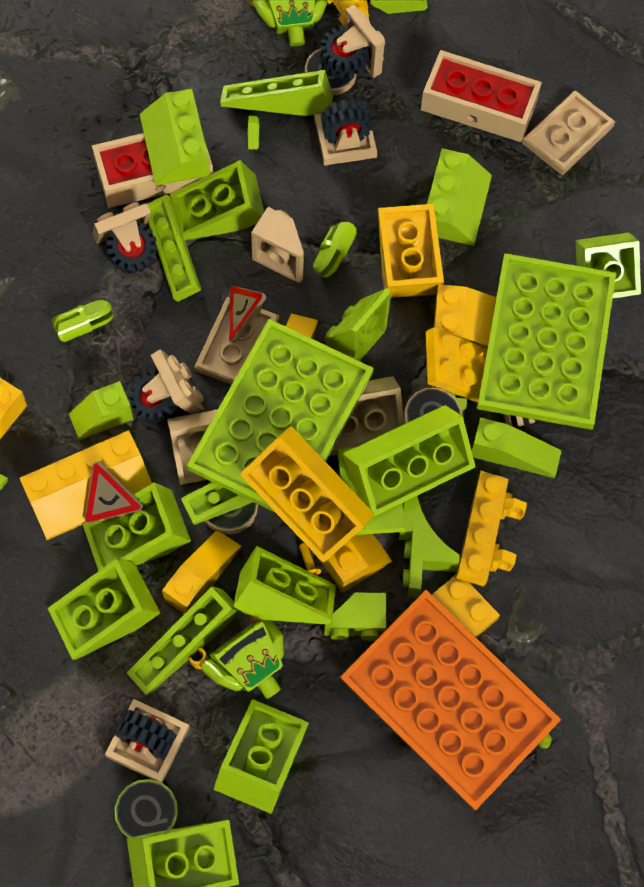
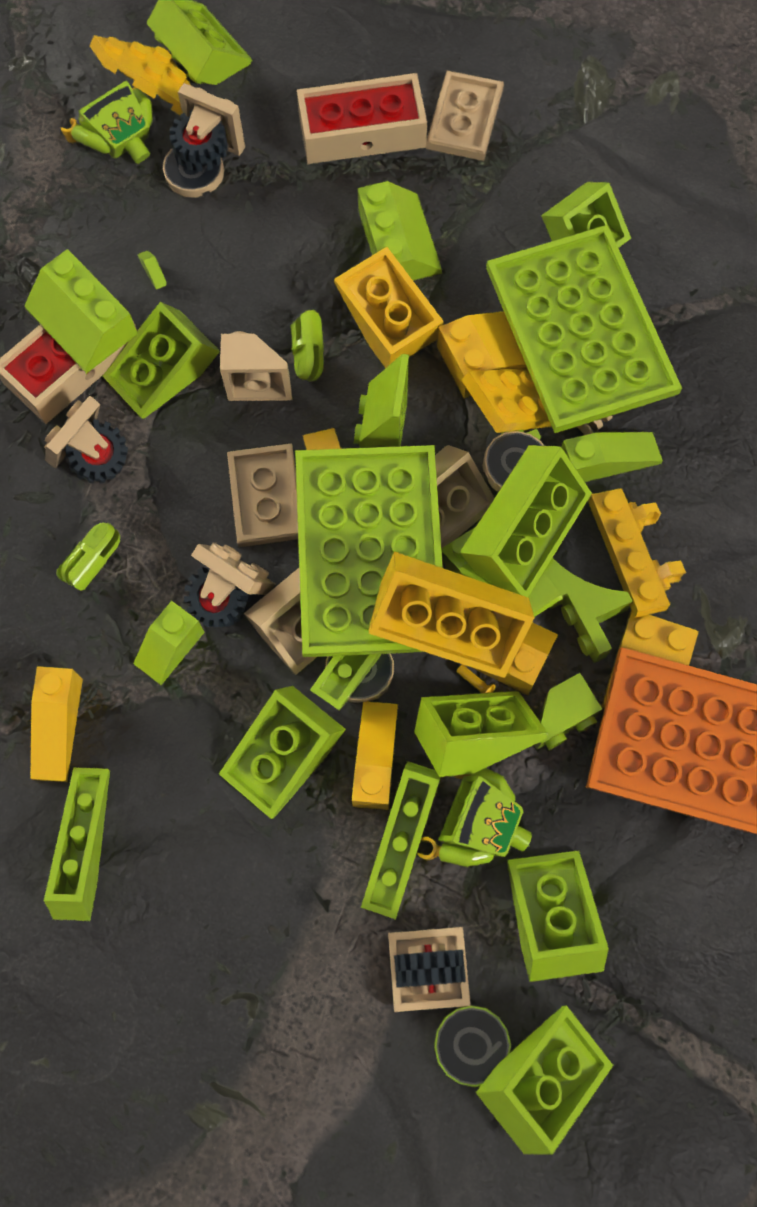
camera: 25 degrees left, 5 degrees up
yellow slope [19,430,152,540] -> none
lime slope [48,558,160,660] -> none
piece [85,461,143,523] -> none
lime tile [147,194,202,302] -> none
lime slope [220,70,333,116] -> none
piece [229,286,266,343] -> none
plate [314,99,377,166] -> none

